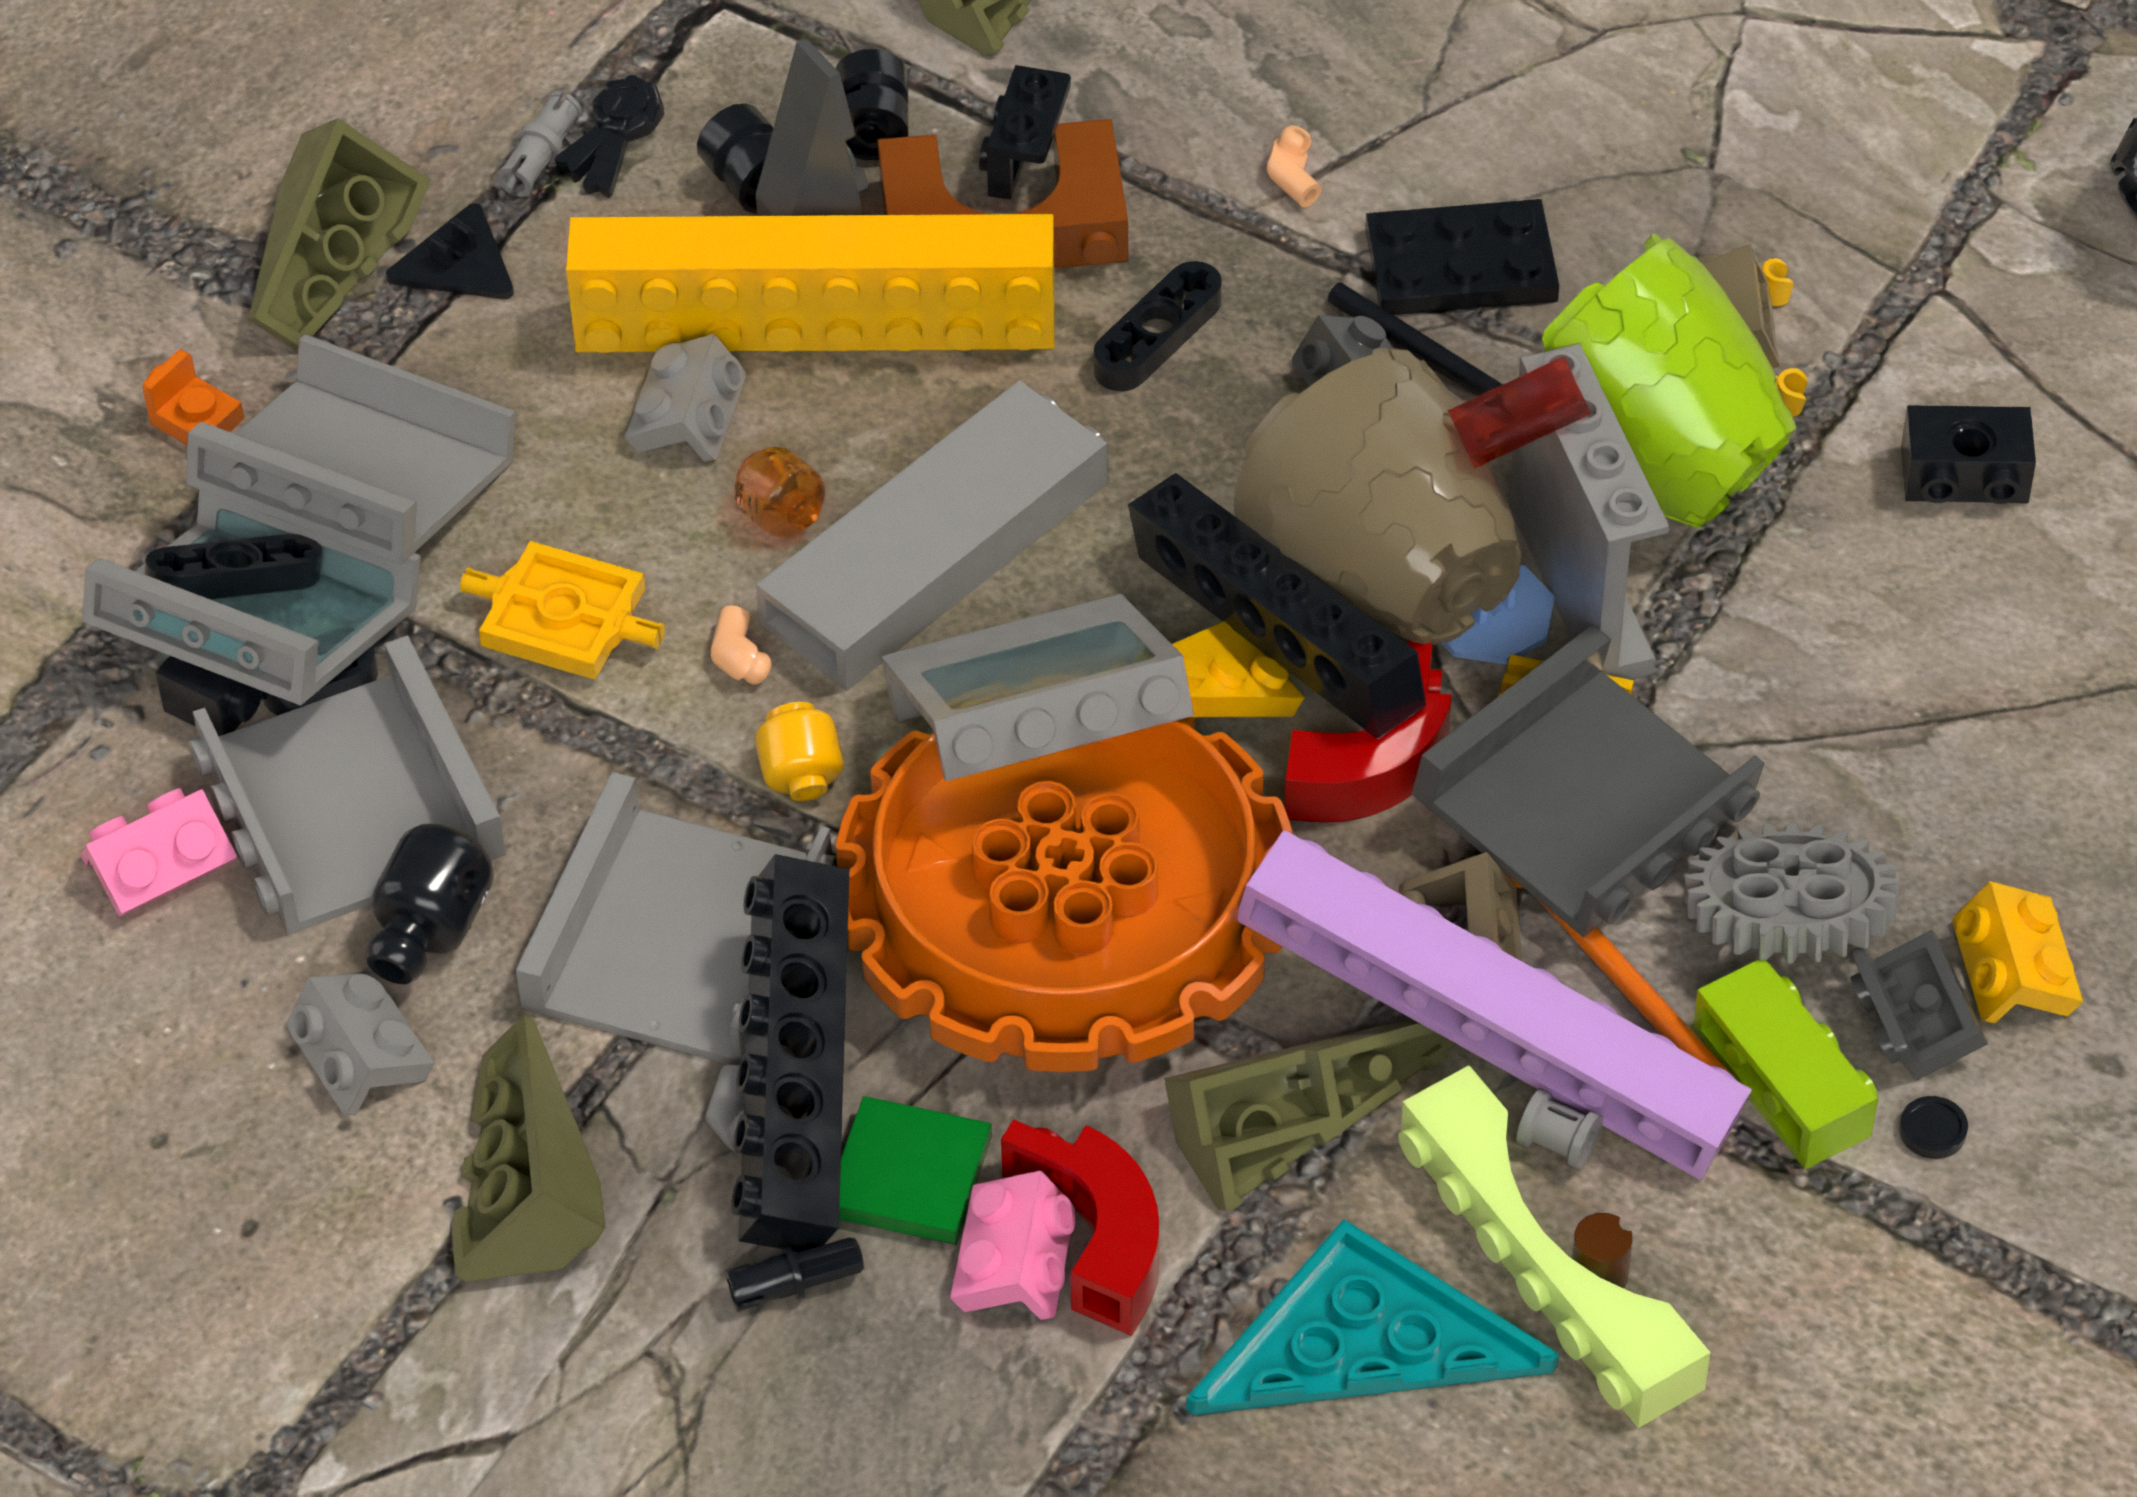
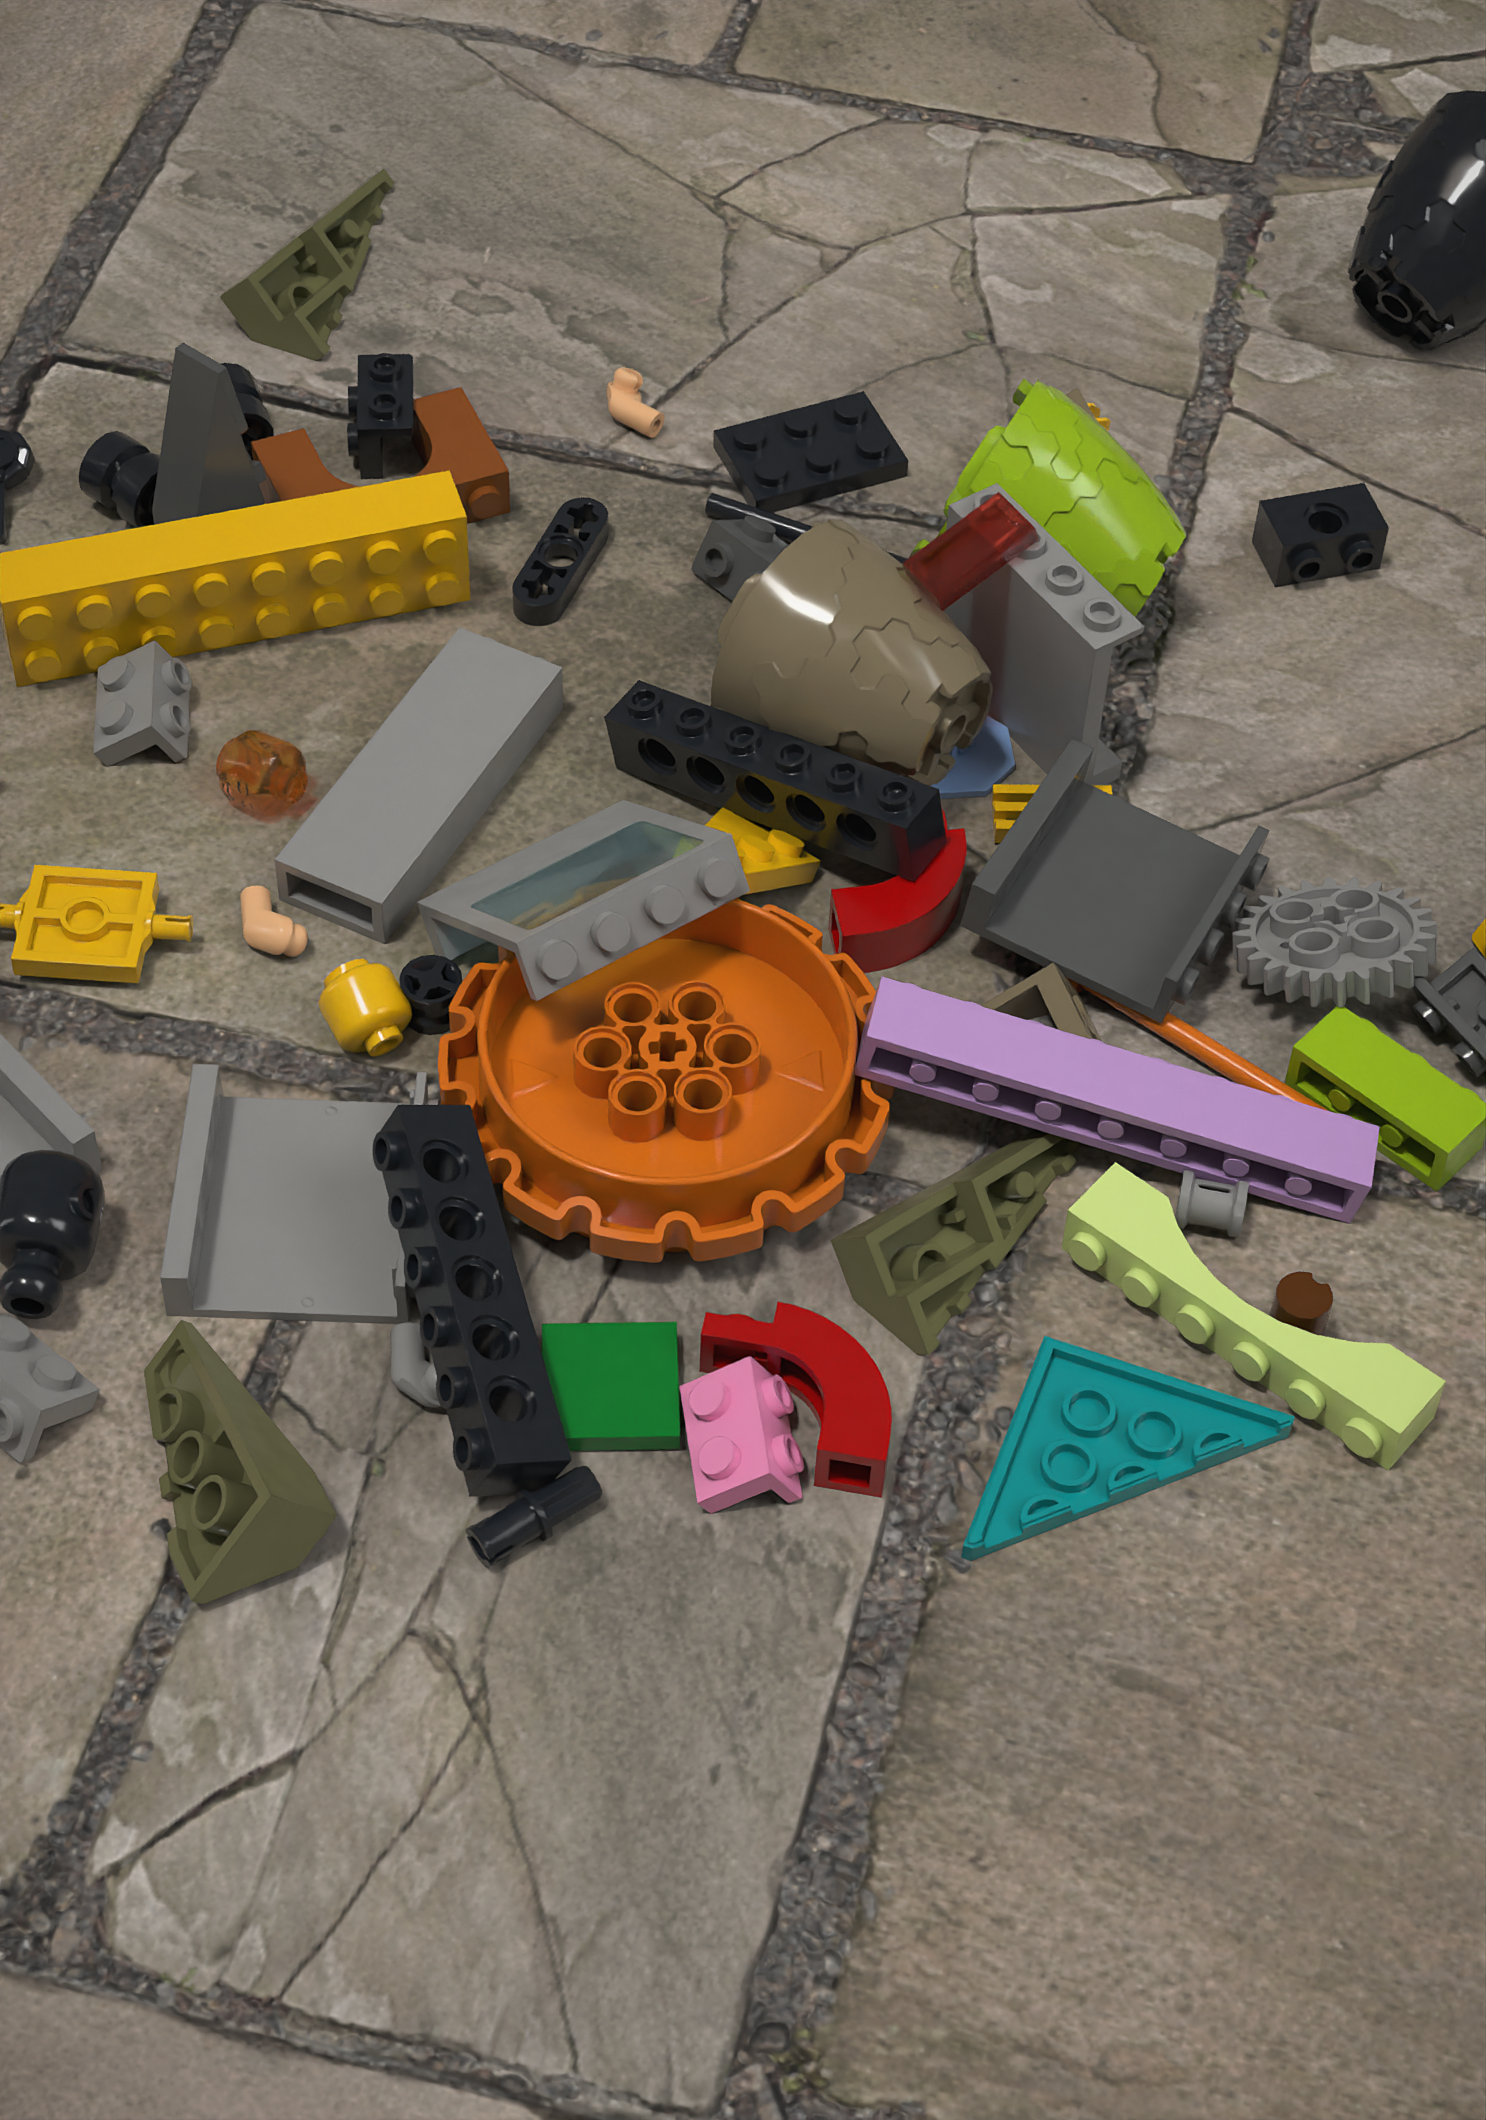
camera: 20 degrees left, 0 degrees up
none -> black wheel [399,955,463,1035]

